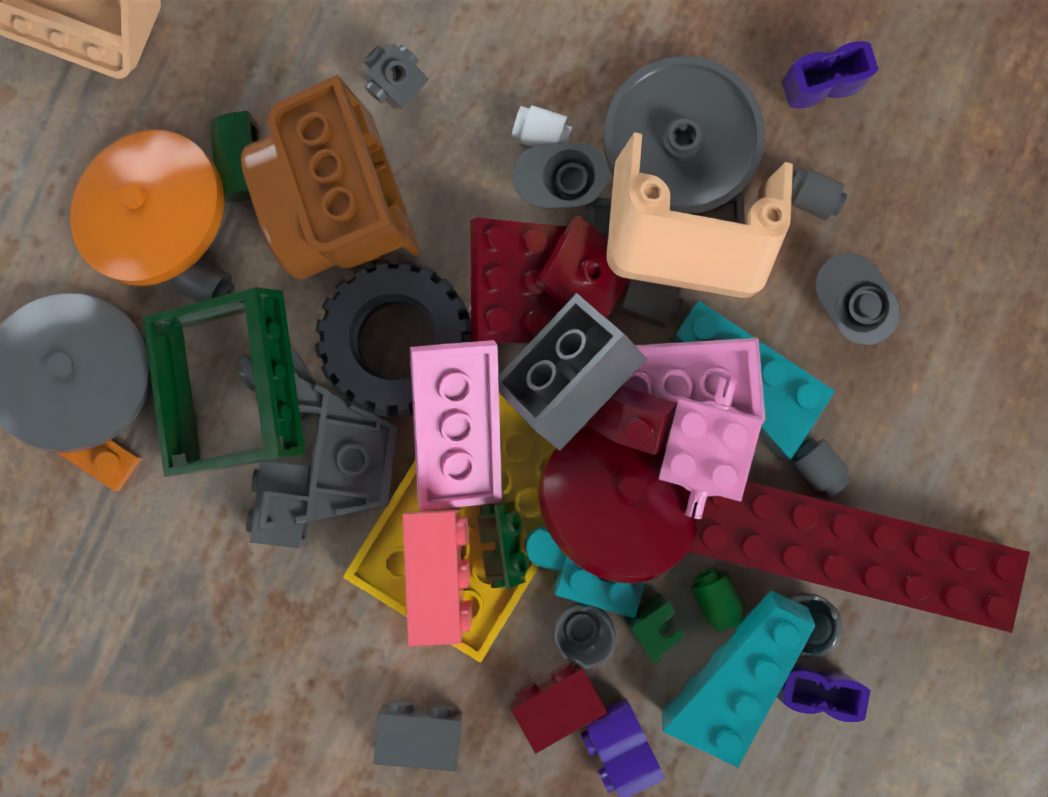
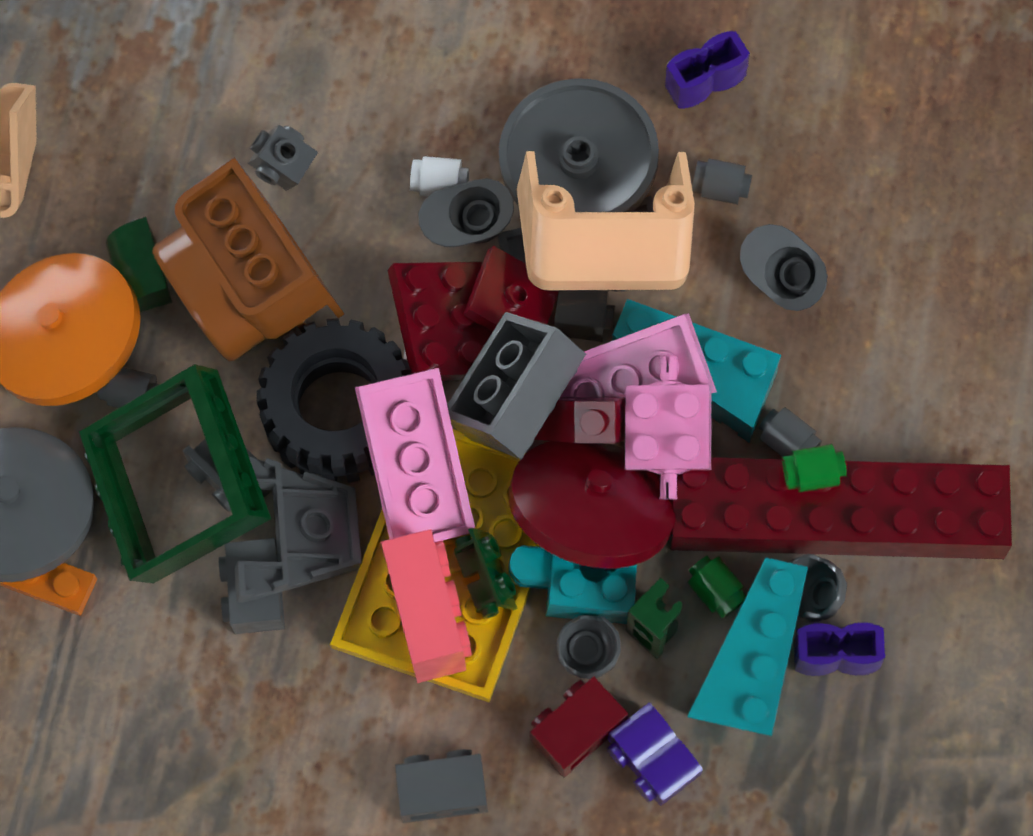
camera: 10 degrees left, 15 degrees down
none -> green brick [782,444,847,492]

